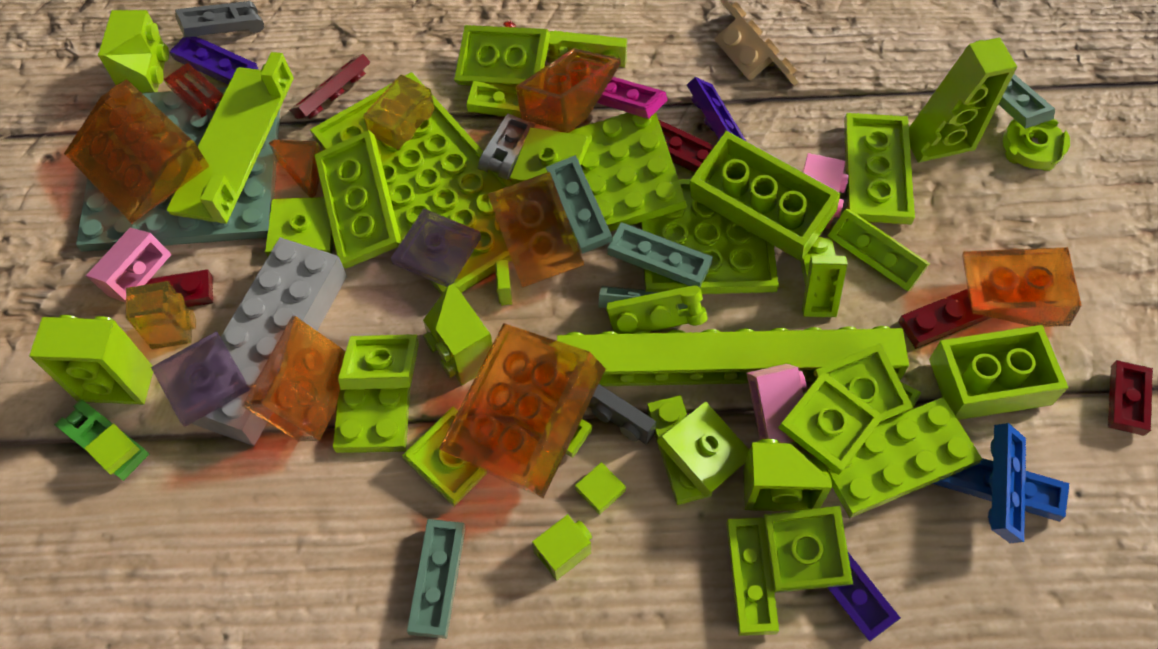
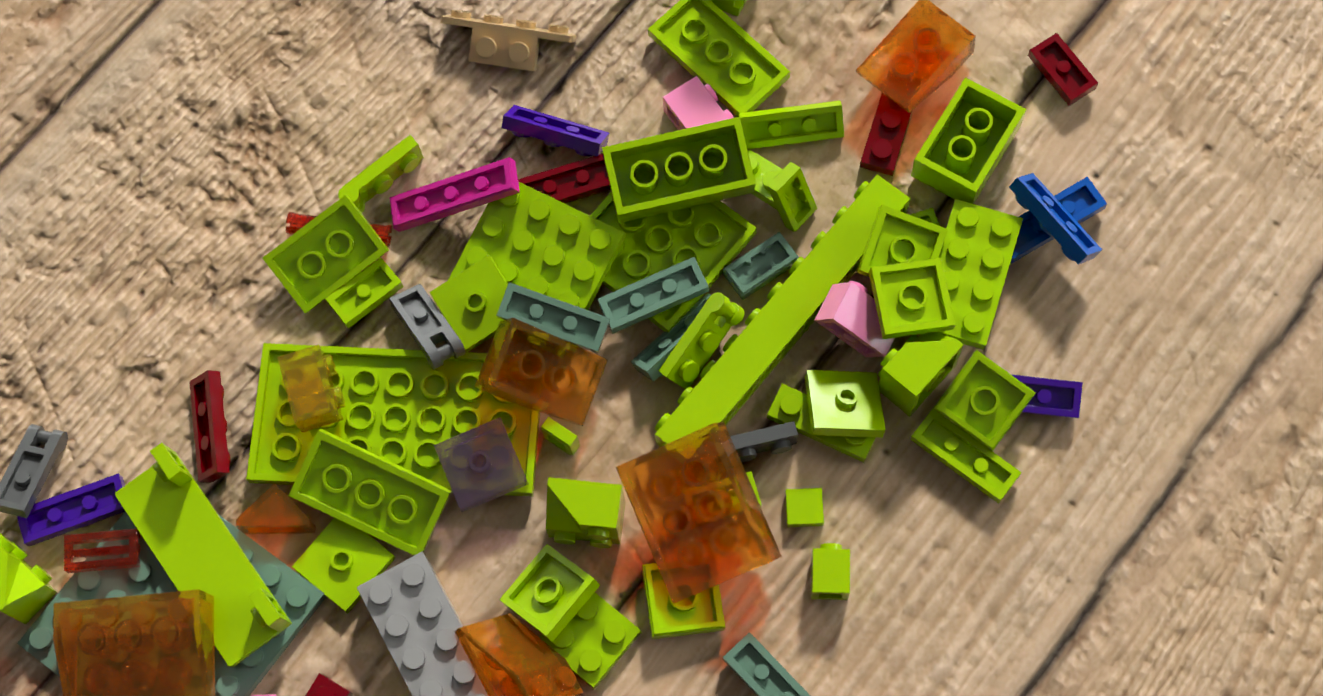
camera: 45 degrees left, 10 degrees up
clear orange slope [515,48,621,133] -> none
none -> sand green plate [722,232,799,300]

